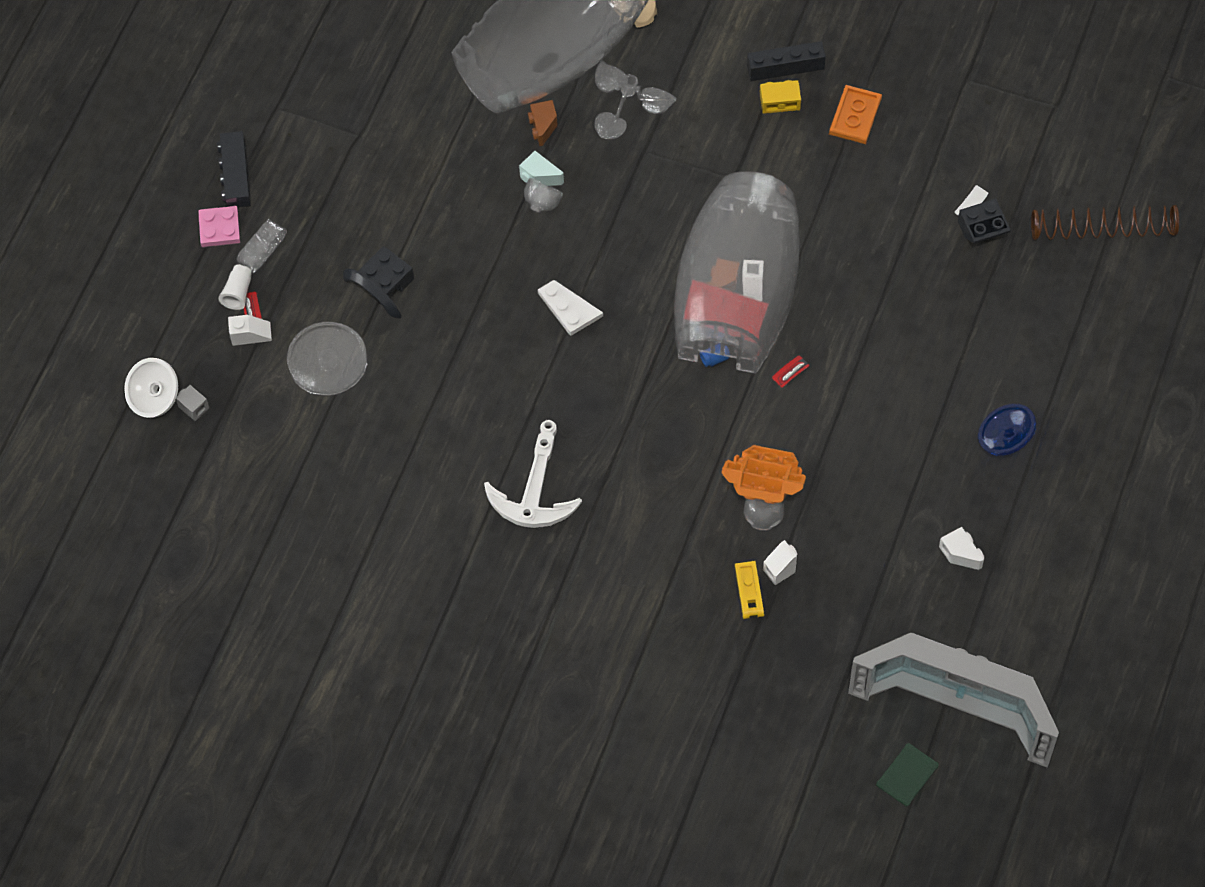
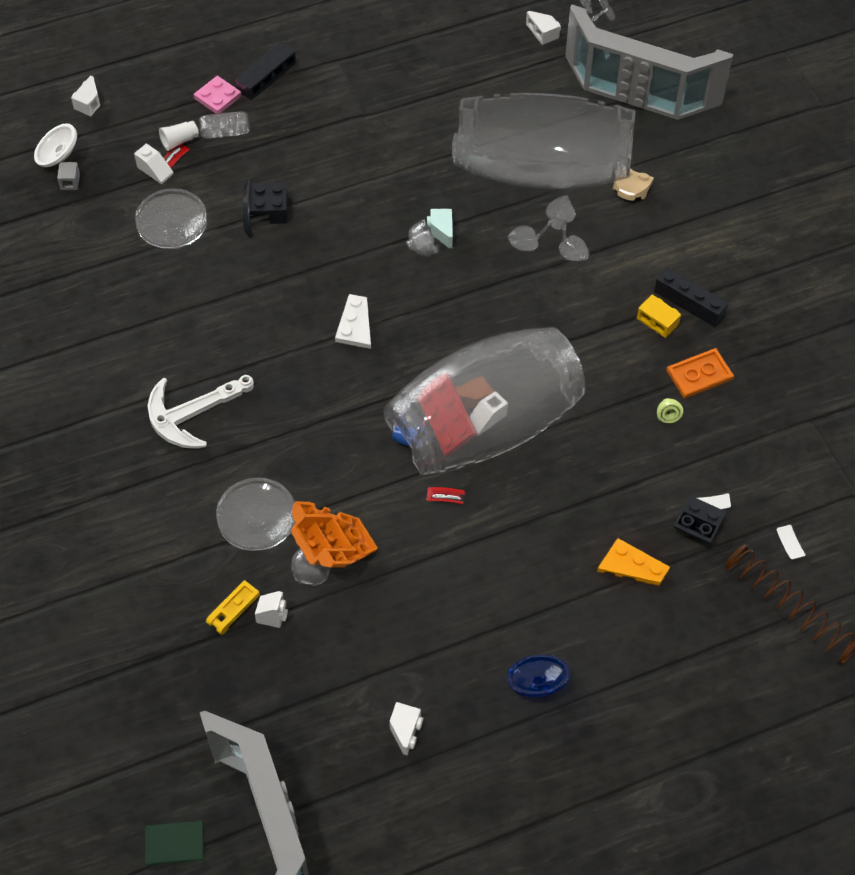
camera: 45 degrees right, 5 degrees down
dark orange slope [528,100,557,146] -> none
none -> white slope [71,76,100,116]
none -> clear dish [216,478,295,551]
none -> light orange wing [597,538,670,586]
none -> yellowish green brick [657,398,683,423]
none -> white sticker [777,525,805,559]

